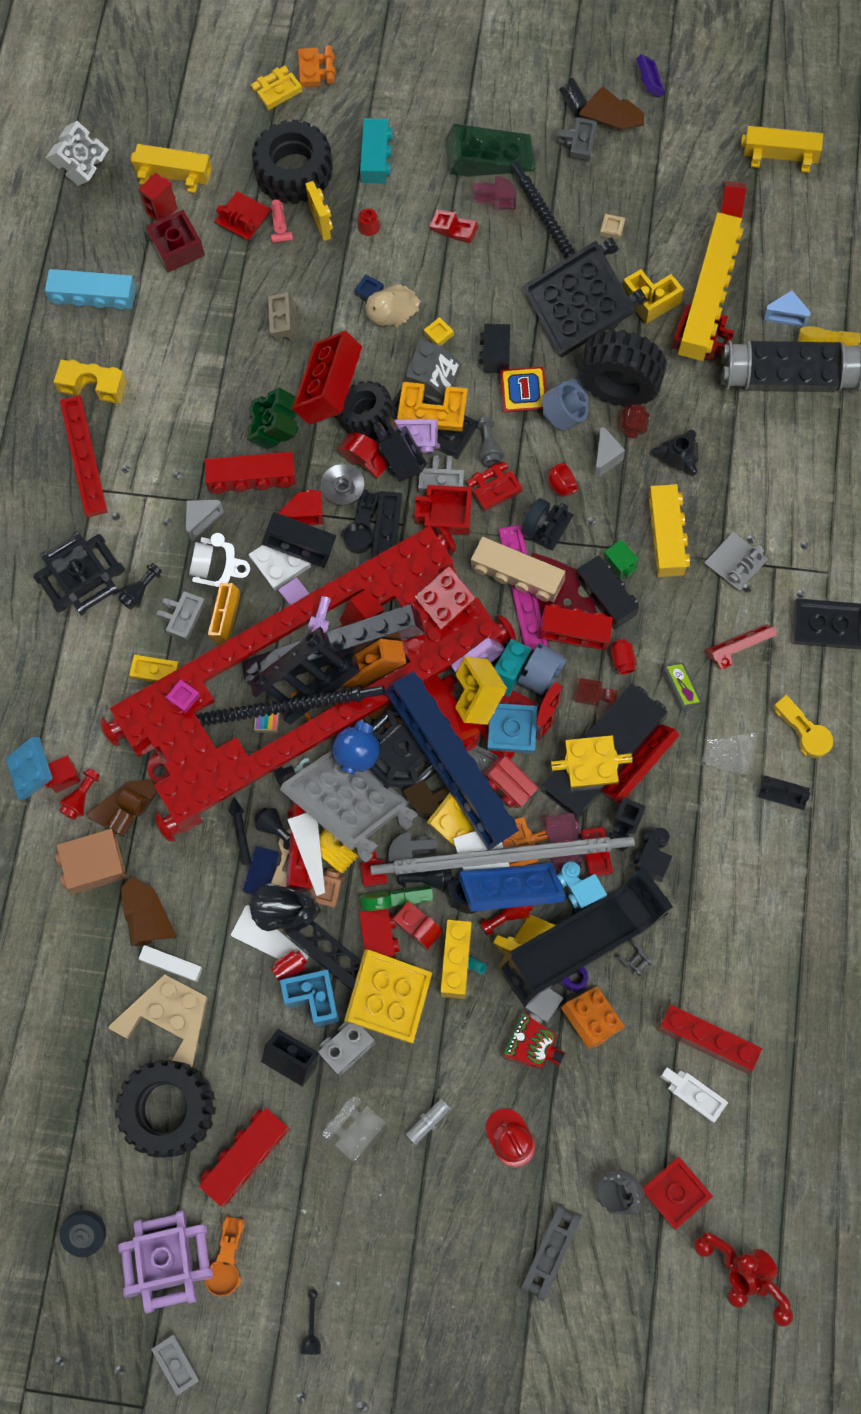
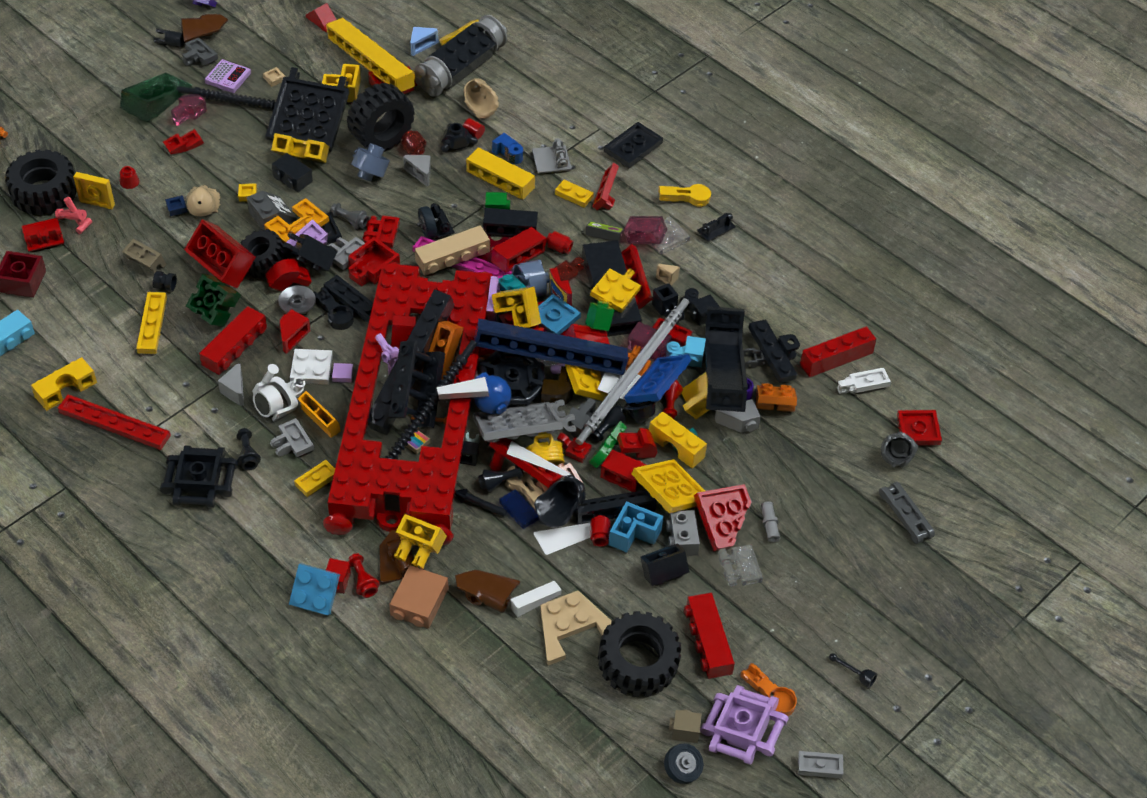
camera: 60 degrees left, 20 degrees down
dark pink plate [166,679,200,714] -> none
black brick [261,512,337,568] -> none
teal brick [360,118,393,184] -> none
hinge [415,566,476,630] -> none
red piece [486,1108,535,1168] -> none
slope [500,366,546,413] -> none
torso [503,1013,566,1070] -> none
red hair [548,463,578,497] -> none
red wheel [694,1232,793,1327] -> none
none -> yellow plate [136,292,167,354]
none -> black wheel [153,271,177,292]
none -> lavender tile [205,59,251,93]
none -> yellow arch [271,133,329,163]
none -> yellow brick [394,514,447,569]
none -> white piece [437,377,489,399]
none -> red piece [463,118,485,139]
none -> tan piece [464,78,499,119]
none -> blue leg [492,133,523,164]
none -> yellow plate [555,180,594,208]
none -> green brick [585,301,614,331]
none -> clear pink brick [623,216,667,244]
none -> tan slope [656,264,680,285]
none -> dark tan brick [669,709,702,743]
none -> plate [693,484,751,551]
none -> black plate [748,319,800,383]

